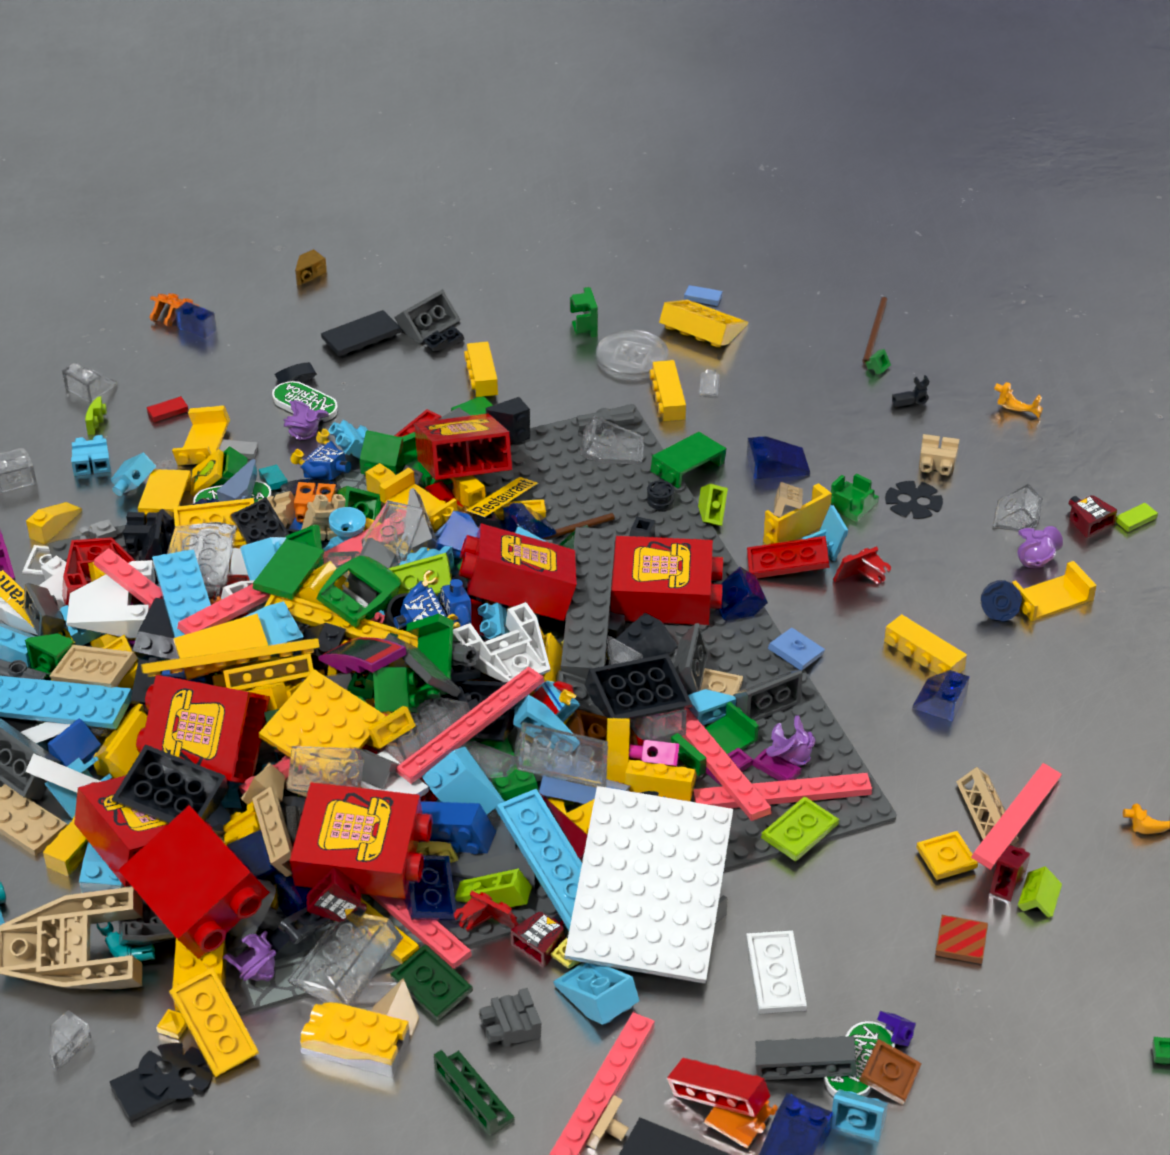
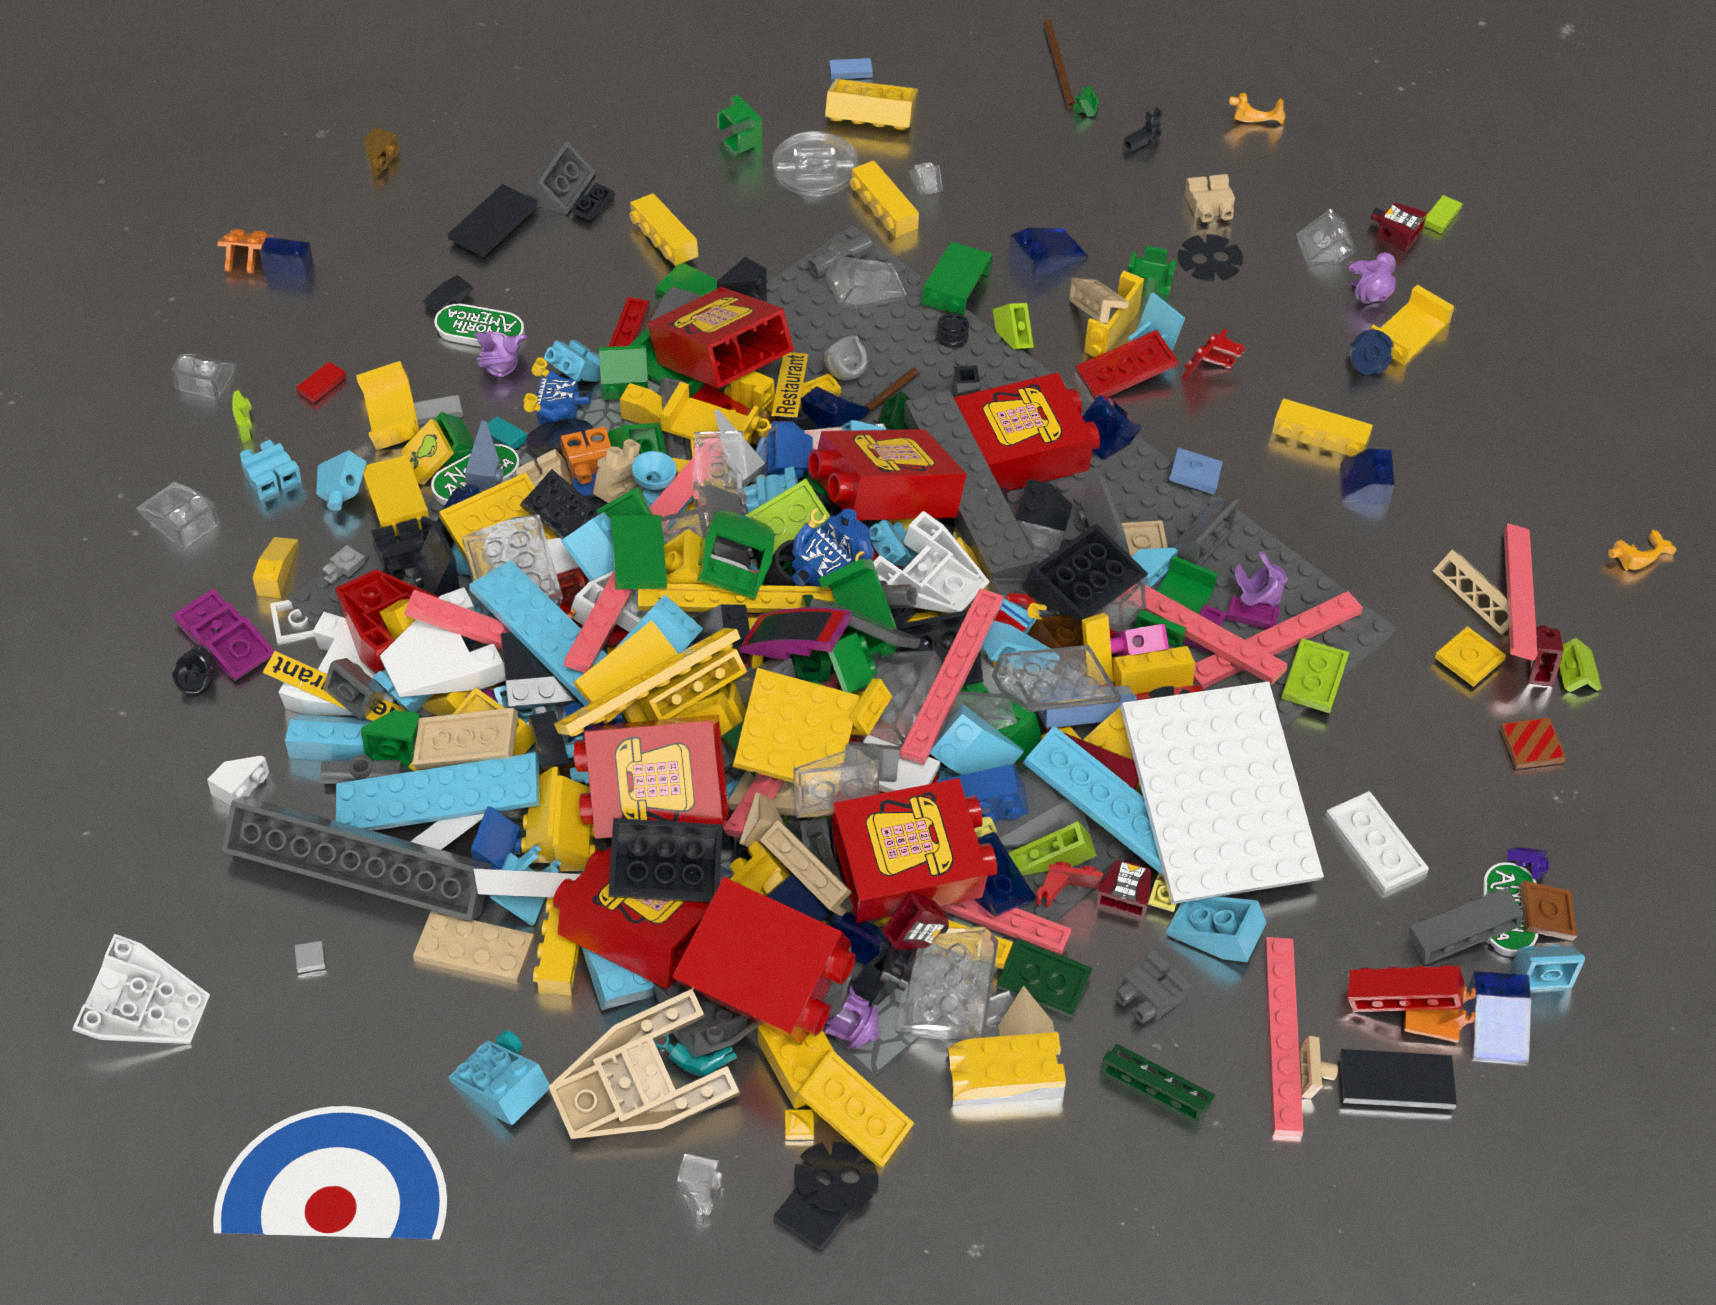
camera: 25 degrees left, 10 degrees up
none -> light grey piece [824,335,868,381]

